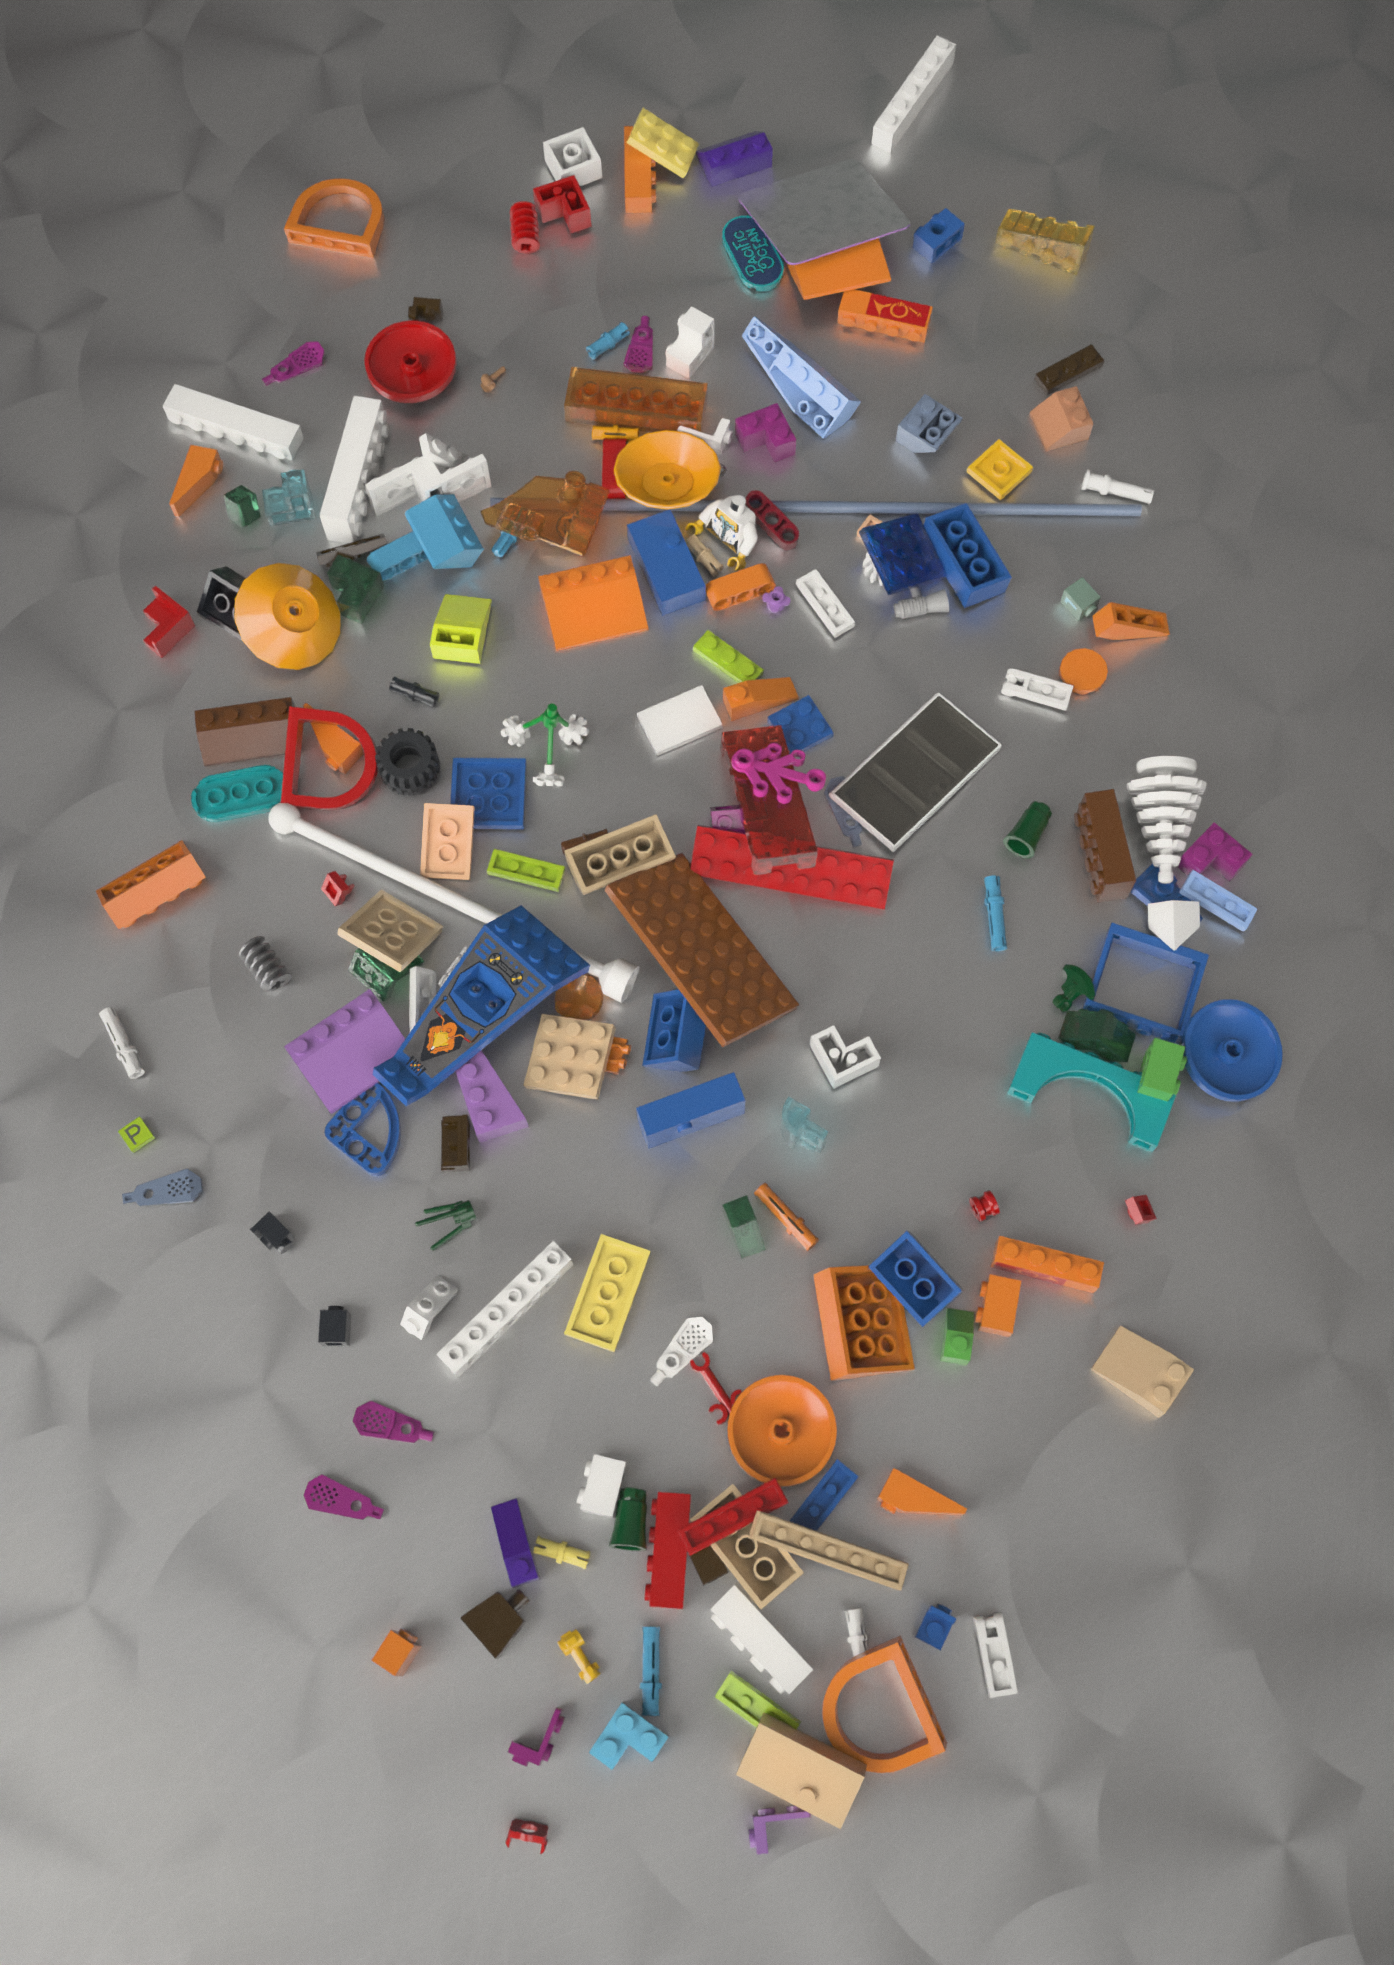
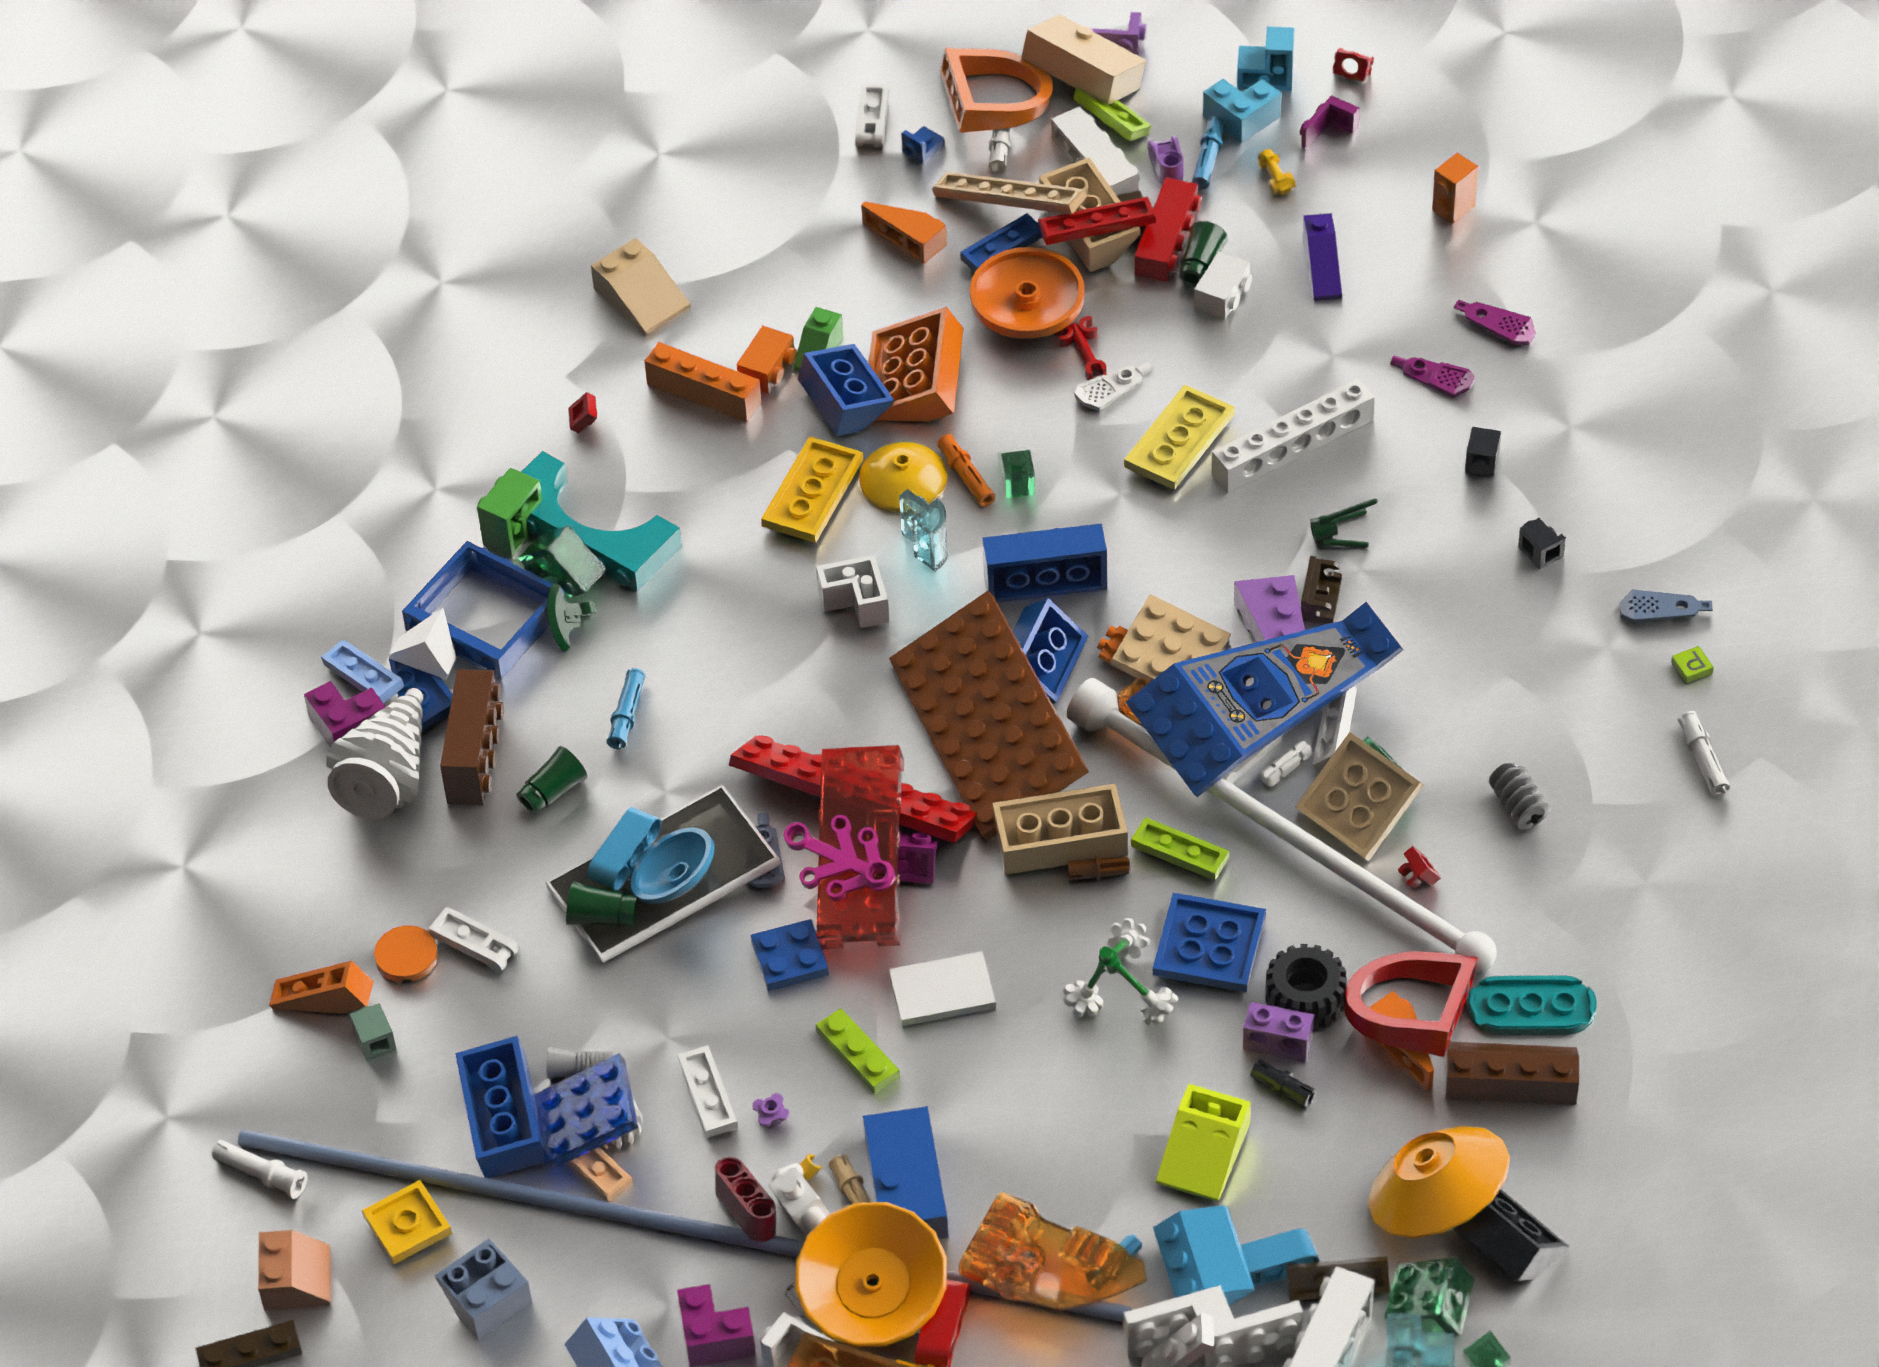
camera: 165 degrees left, 20 degrees down
orange slope [96,840,206,929] -> none
red panel [143,586,195,658] -> none
medium lavender slope [284,989,405,1114] -> none
blue beam [324,1083,401,1176] -> none
clear green brick [327,555,384,624] -> none
white bracket [400,1275,458,1340] -> none
light nougat plate [420,803,475,881] -> none
dark brown torso [460,1589,530,1659] -> none
light yellow pin [533,1536,591,1569] -> none
orange slope [538,555,648,651] -> none
orange beam [705,563,776,611] -> none
orange slope [723,677,799,721] -> none
red wheel [969,1190,1000,1222] -> none
blue dish [1181,999,1282,1102] -> none
none -> dark green plant [566,881,638,927]
none -> dark azure beam [587,807,661,891]
none -> dark azure dish [631,827,714,904]
none -> yellow plate [761,436,863,543]
none -> yellow dish [859,442,947,512]
none -> medium lavender piece [1147,136,1184,185]
none -> medium azure brick [1237,26,1295,91]
none -> medium lavender brick [1243,1002,1314,1062]
none -> clear green bracket [1384,1257,1475,1337]

